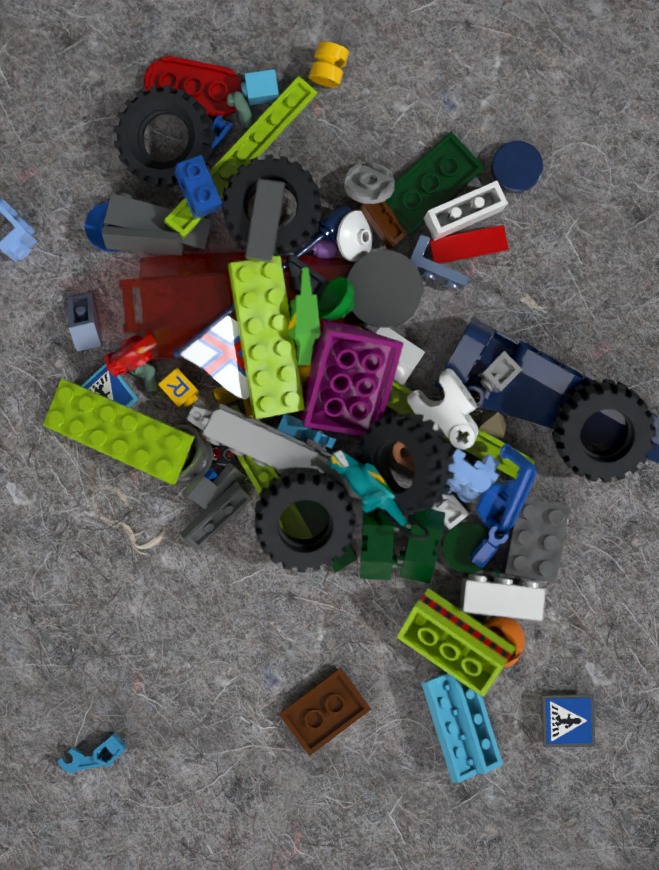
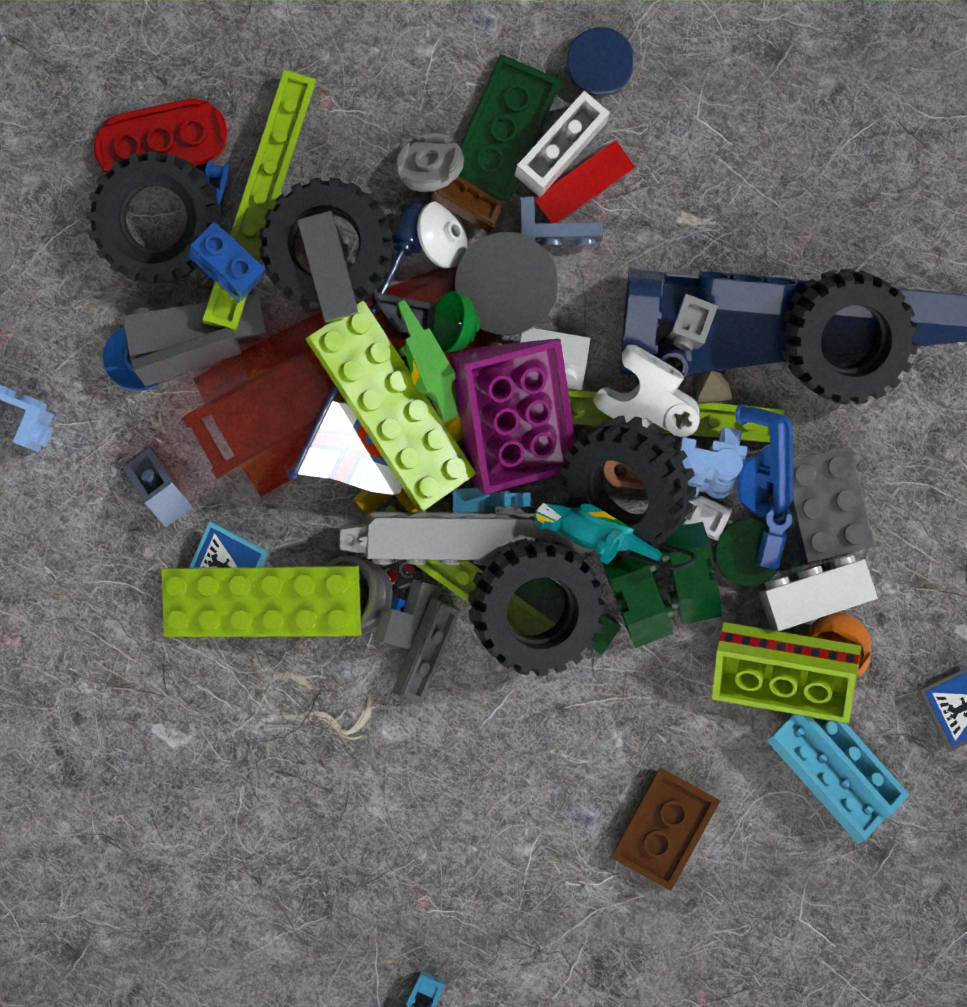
camera: 25 degrees left, 0 degrees up
red animal [104,334,157,377] -> none
sand green arm [130,363,159,392] -> none
yellow brick [158,368,200,409] -> none
sand green arm [227,91,254,129] -> none
medium azure brick [241,69,279,105] -> none
medium lavender cylinder [303,239,338,259] -> none
yellow wheel [308,41,349,88] -> none

